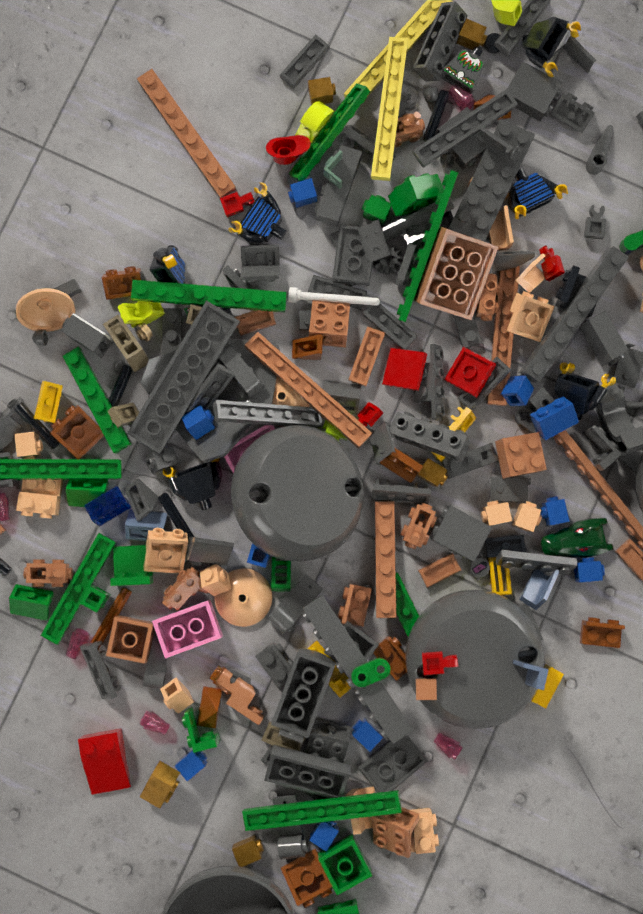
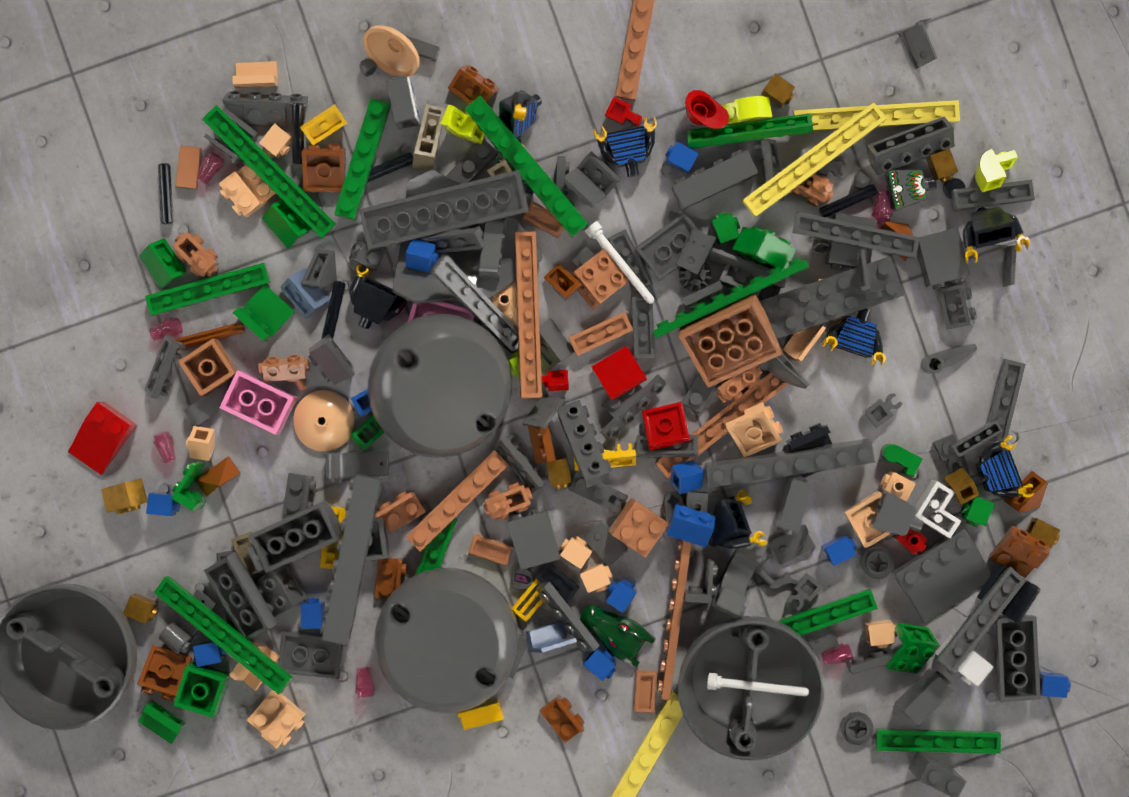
camera: 45 degrees right, 5 degrees up
green brick [80,585,111,613] -> none
clear blue bracket [84,486,132,527] -> none
dark tan plate [107,402,139,427] -> none
tan plate [136,323,153,342] -> none
light nougat plate [144,528,188,573] -> none
light nougat brick [200,564,231,596] -> none
nougat plate [209,665,264,725] -> none
dark grey tile [280,34,330,89] -> none
sand green bracket [324,150,343,189] -> none
green plate [351,658,391,687] -> none
nougat bracket [373,807,419,858] -> none
nougat tile [416,678,437,700] -> none
red plate [422,651,458,675] -> none
sand blue panel [513,660,549,690] -> none
light nougat panel [516,254,545,293] -> none
red plate [539,245,565,282] -> none

